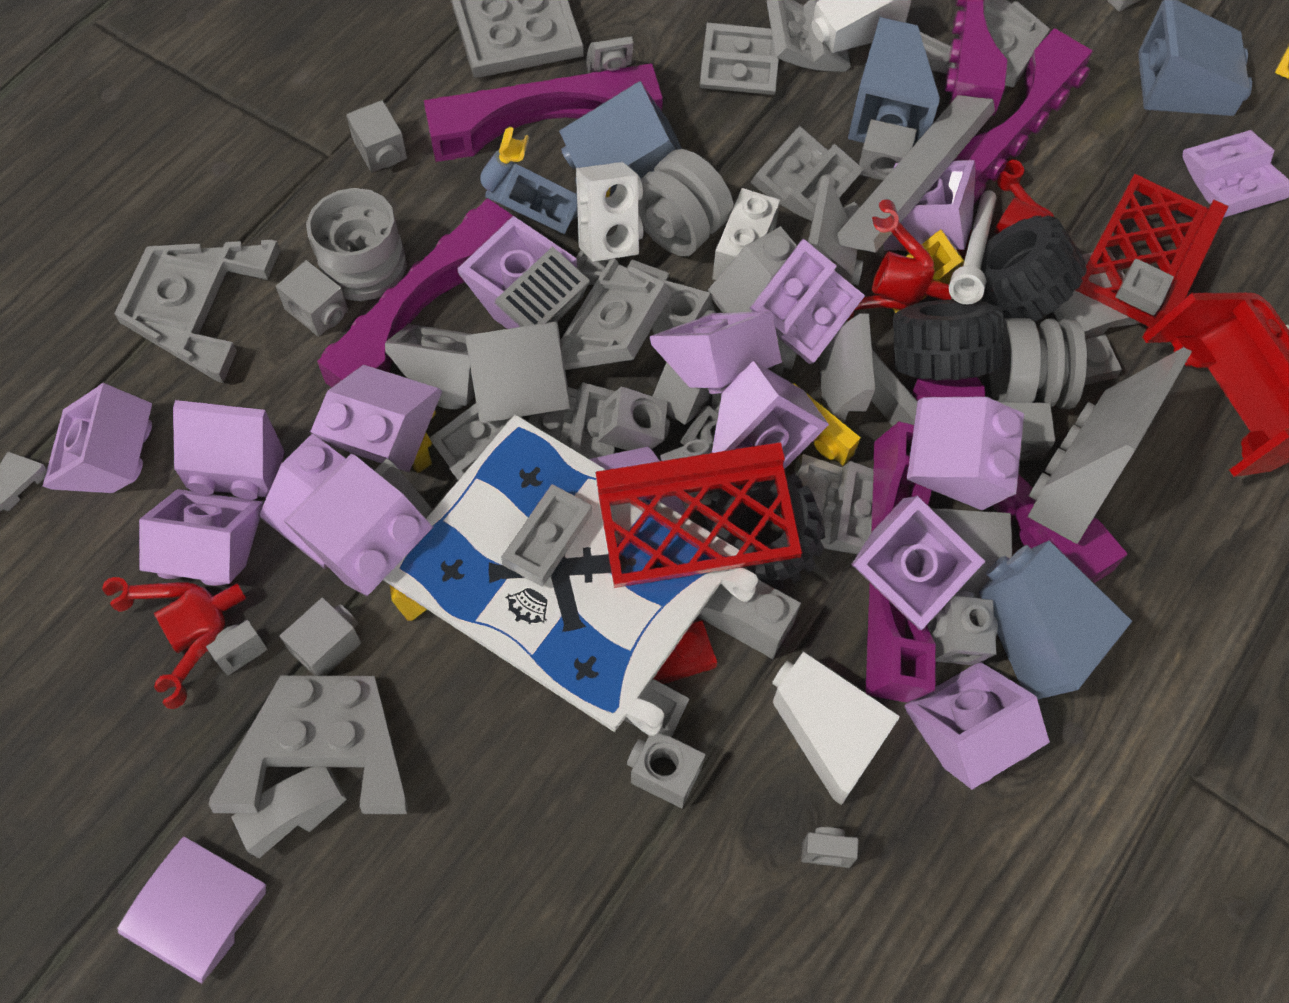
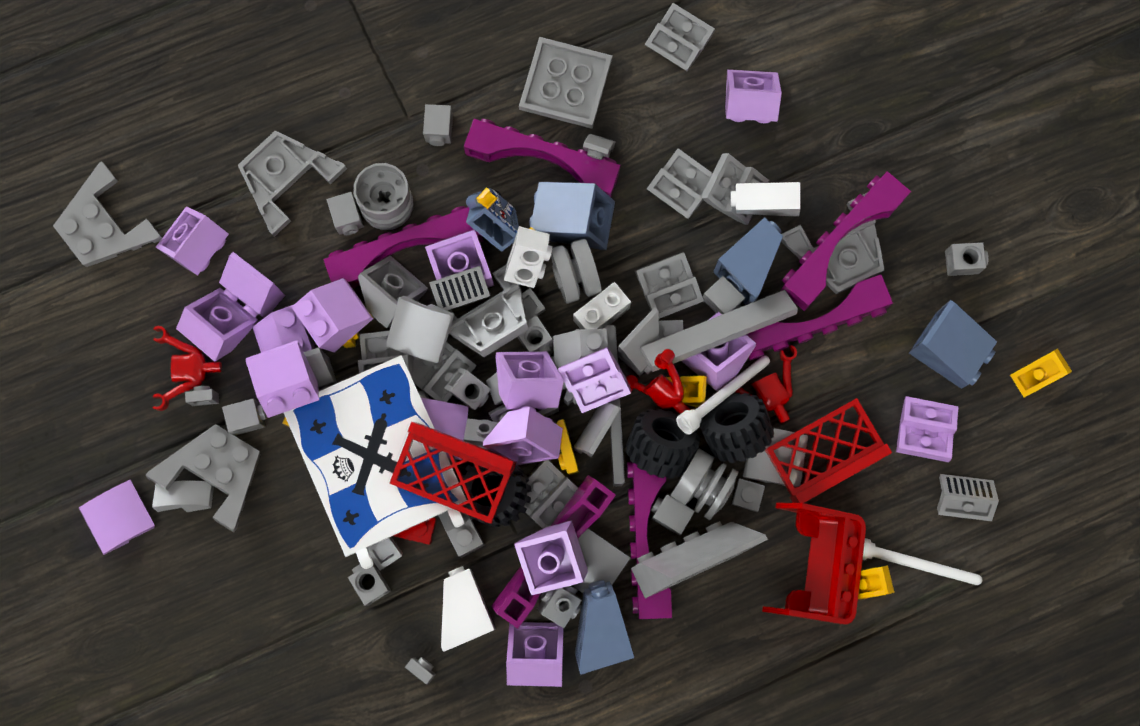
camera: 35 degrees right, 15 degrees up
light grey plate [501,484,592,587] -> none
lavender slope [907,397,1024,510] -> none
light grey plate [1115,258,1174,315] -> none

